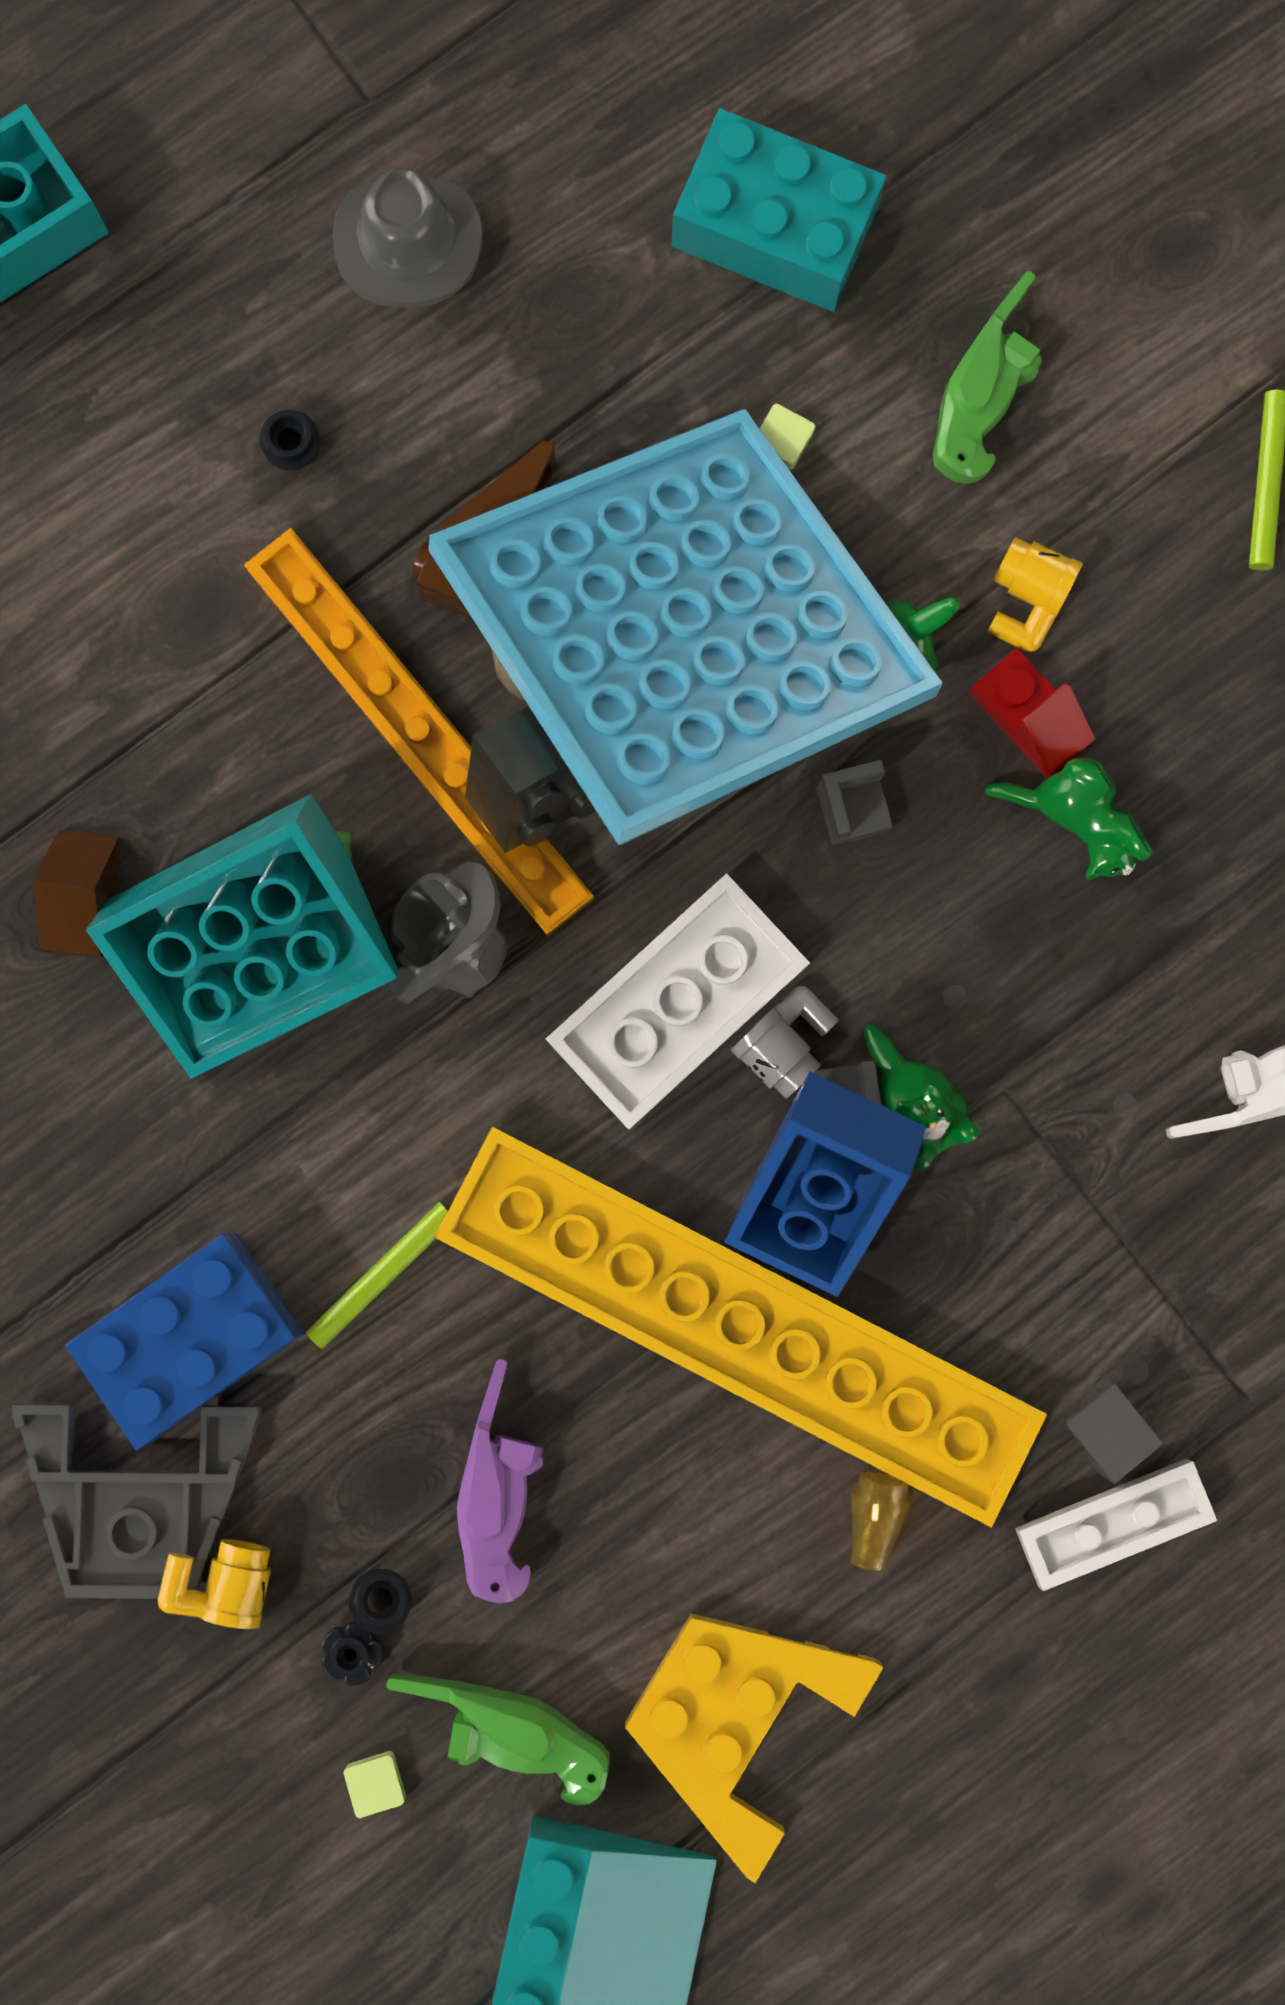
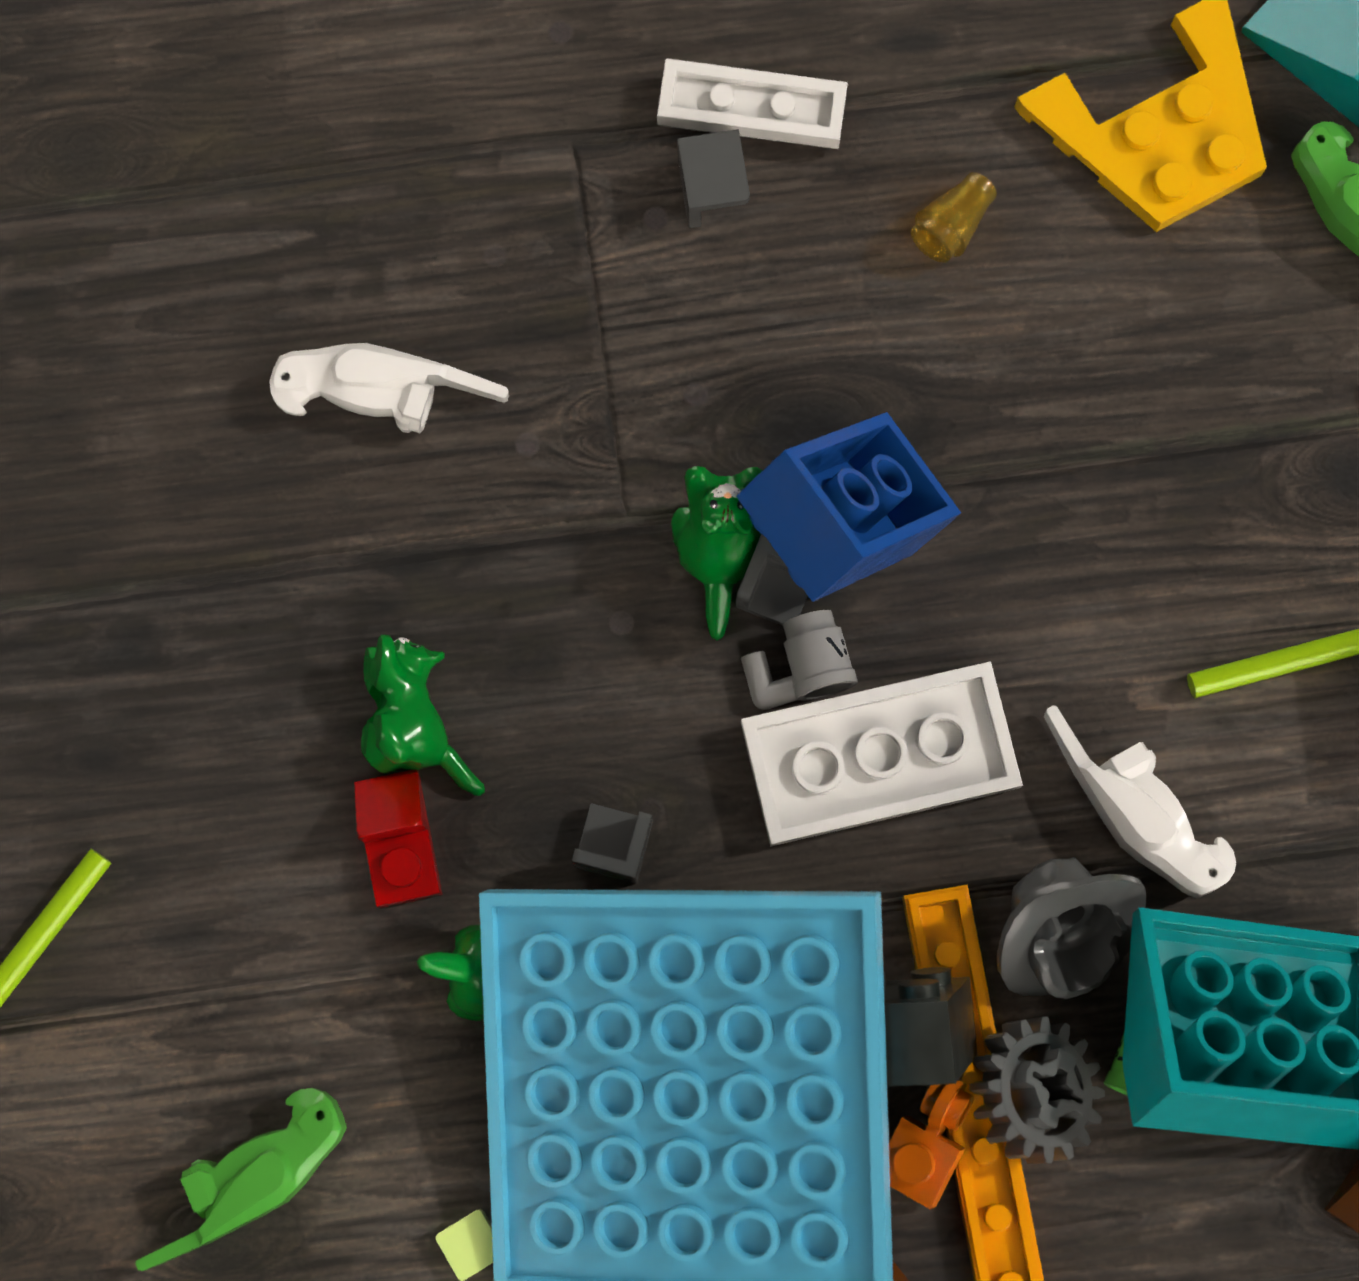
camera: 145 degrees left, 5 degrees down
yellow plate [435,1127,1047,1528] -> none
medium lavender animal [457,1359,544,1604] -> none
yellow piece [987,537,1083,652] -> none
none -> orange plate [889,1080,974,1209]
none -> dark grey gear [969,1016,1105,1165]
none -> white animal [1044,705,1236,898]

